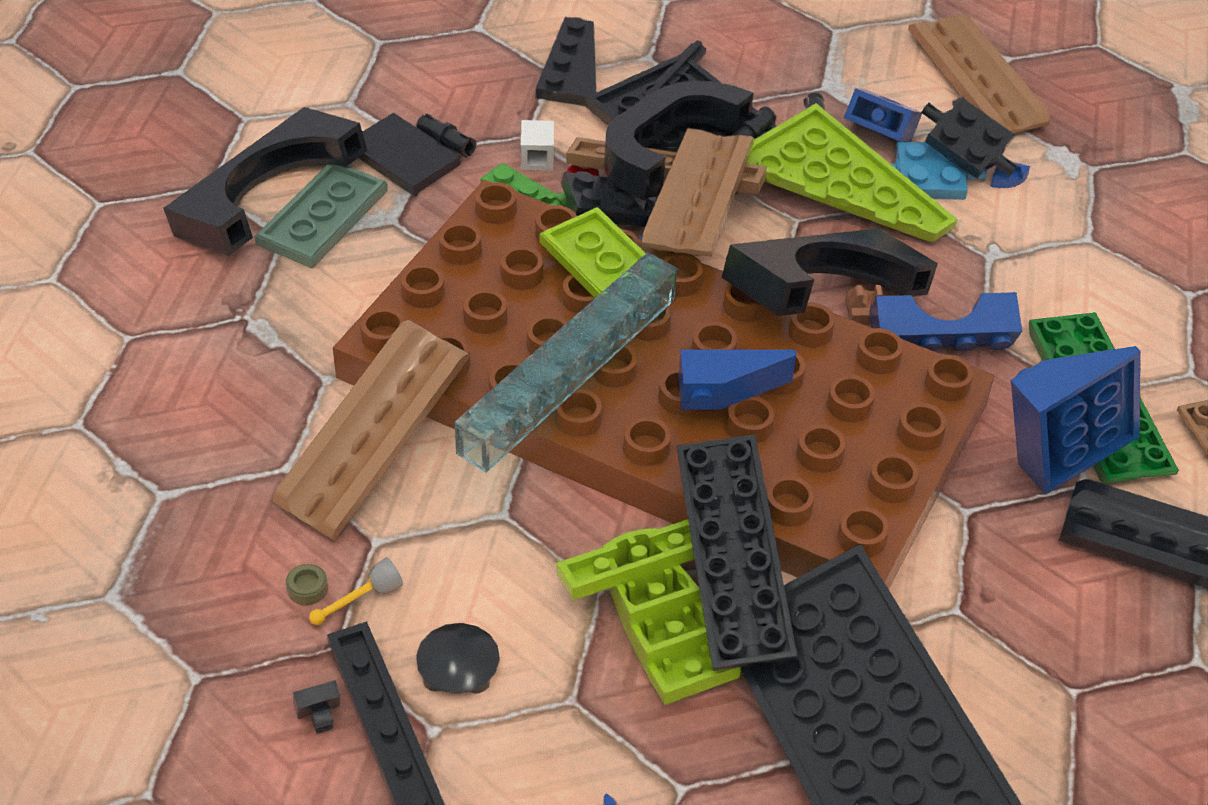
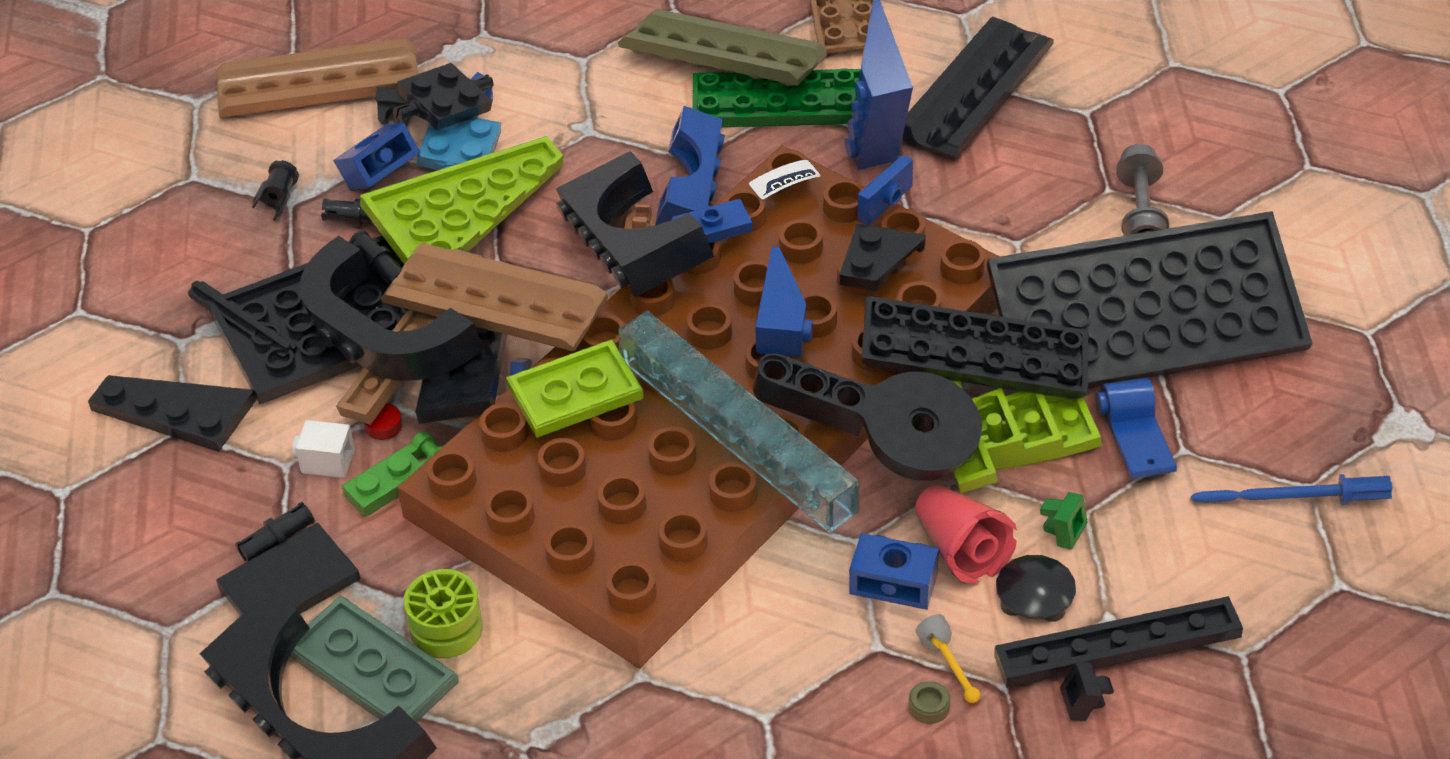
camera: 75 degrees left, 0 degrees up
medium nougat plate [272,320,470,542] -> none
none -> black piece [252,160,299,221]
none -> lime wheel [404,569,483,658]
none -> olive plate [618,9,827,86]
none -> blue plate [671,199,753,243]
none -> white sticker [749,160,821,200]
none -> black beam [752,353,982,481]
none -> black wing [840,224,926,291]
none -> blue brick [849,533,939,610]
none -> blue plate [858,155,913,225]
none -> coral cone [915,485,1017,584]
none -> green tile [1040,492,1088,550]
none -> blue door [1095,377,1177,478]
none -> flat silver piece [1116,144,1170,236]

